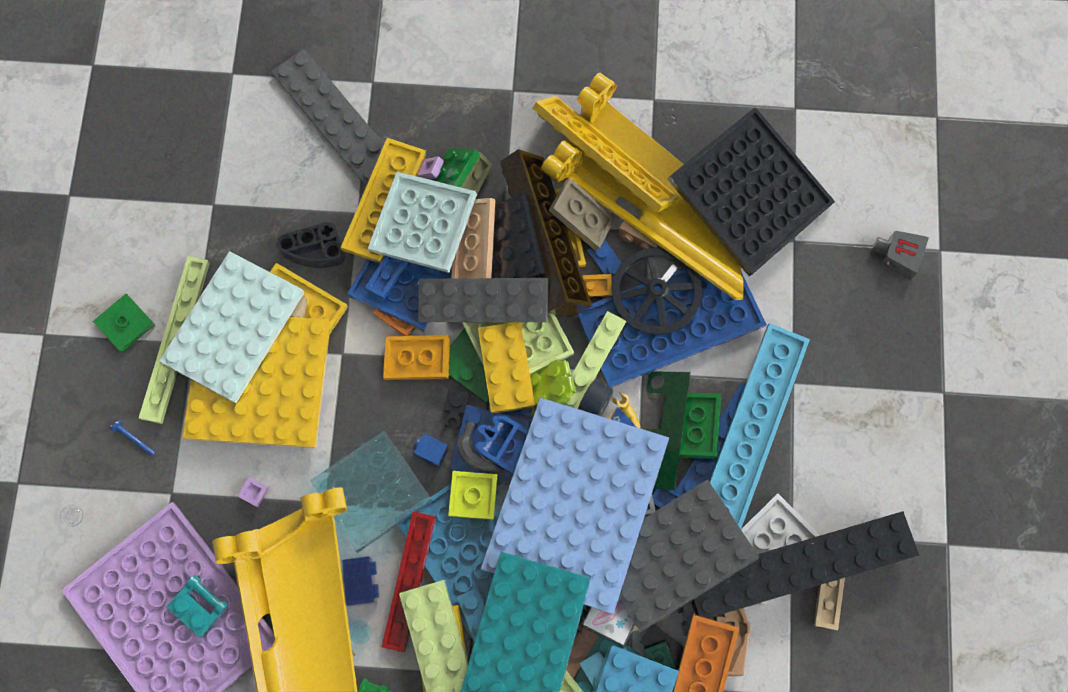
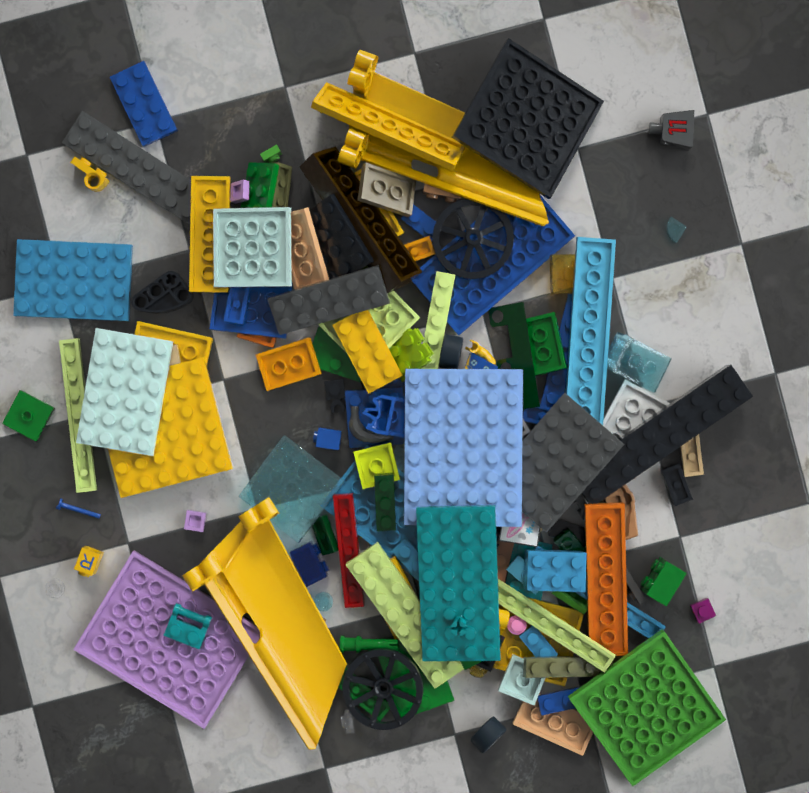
camera: 15 degrees left, 15 degrees up
none -> dark azure plate [13,239,133,321]
none -> yellow plate [70,156,110,192]
none -> yellow brick [74,546,104,577]
none -> blue plate [110,61,178,147]
none -> bright green plate [260,145,282,163]
none -> dark green plate [310,514,339,556]
none -> dark green plate [374,473,396,531]
none -> clear yellow plate [550,254,575,294]
none -> clear light blue slope [607,332,672,393]
none -> black plate [660,463,693,506]
none -> clear light blue tile [667,217,687,244]

